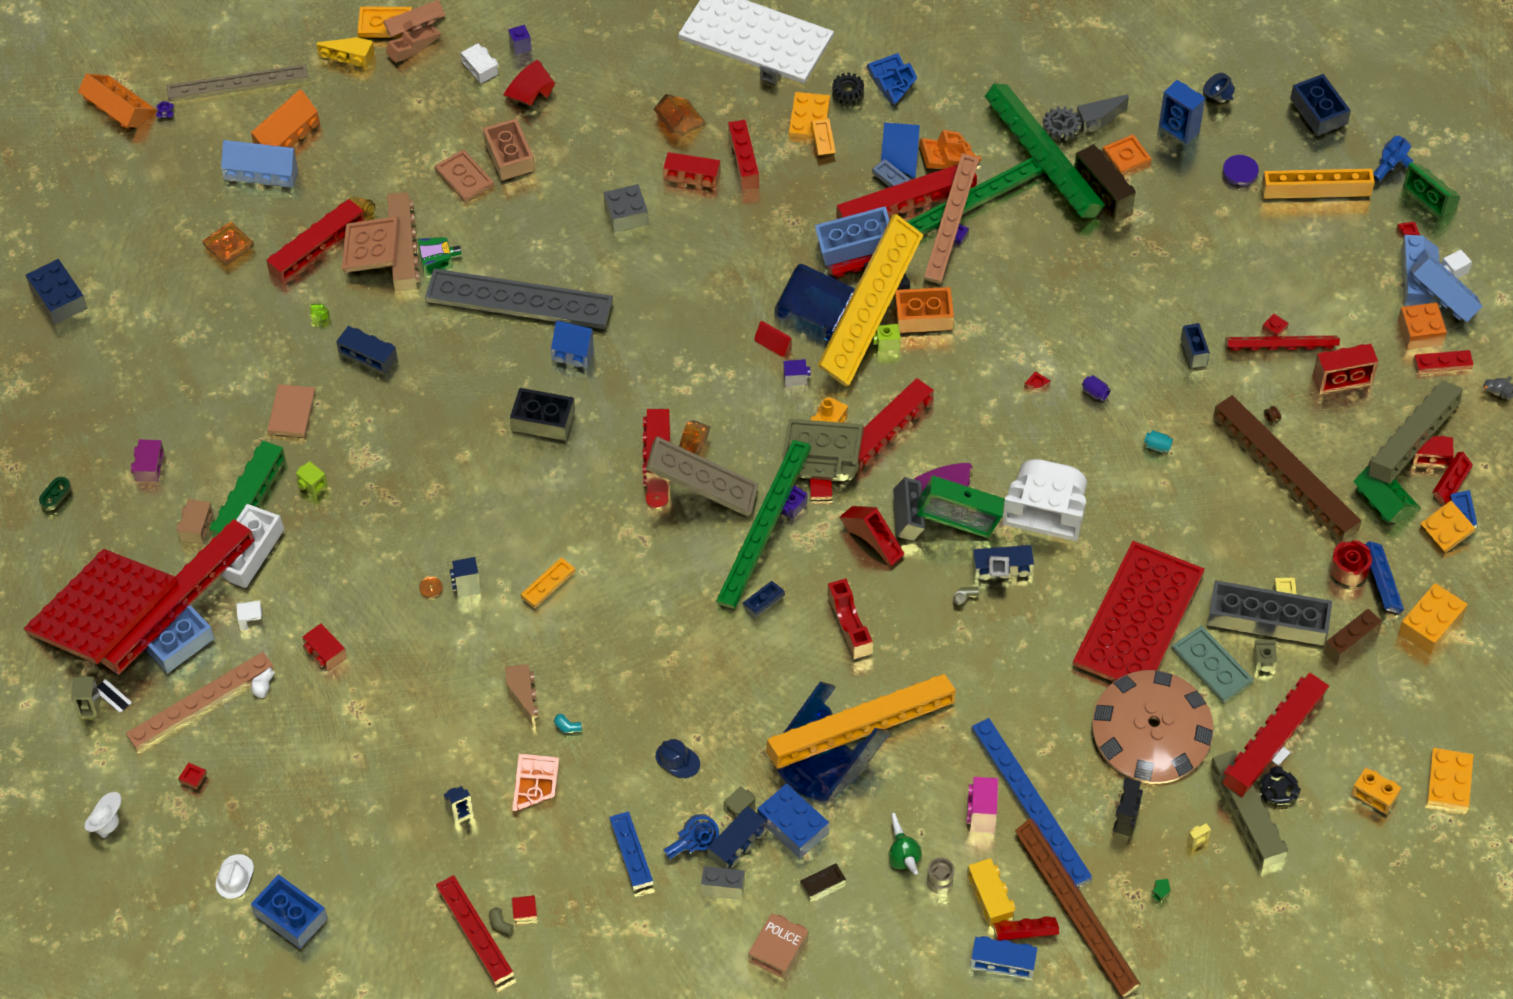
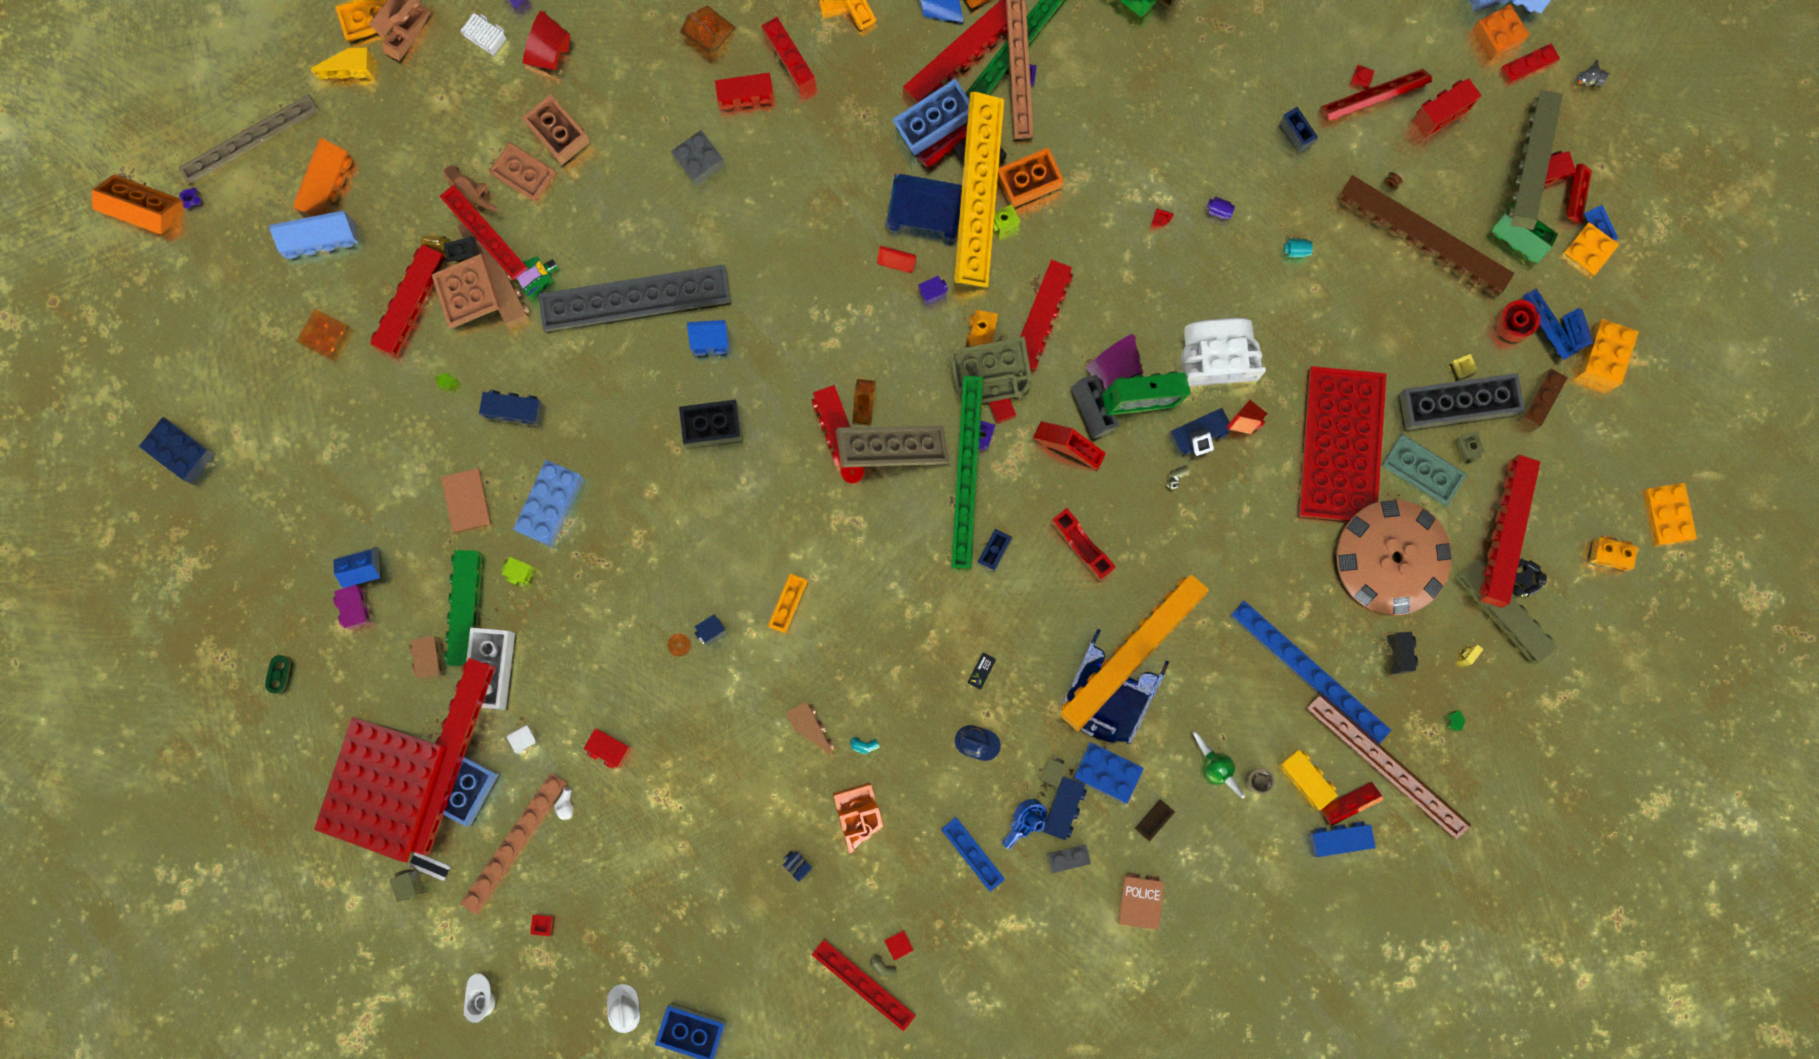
camera: 20 degrees left, 25 degrees up
sand blue plate [872,159,910,187] -> none
dark pink brick [967,777,998,833] -> none
none -> blue slope [333,546,380,588]
none -> red plate [439,184,528,281]
none -> nougat animal [443,165,497,212]
none -> pearl dark grey plate [444,237,479,262]
none -> medium blue brick [513,460,584,547]
none -> black sticker [968,653,996,689]
none -> red slope [1227,400,1268,434]
none -> blue plate [1562,308,1594,351]

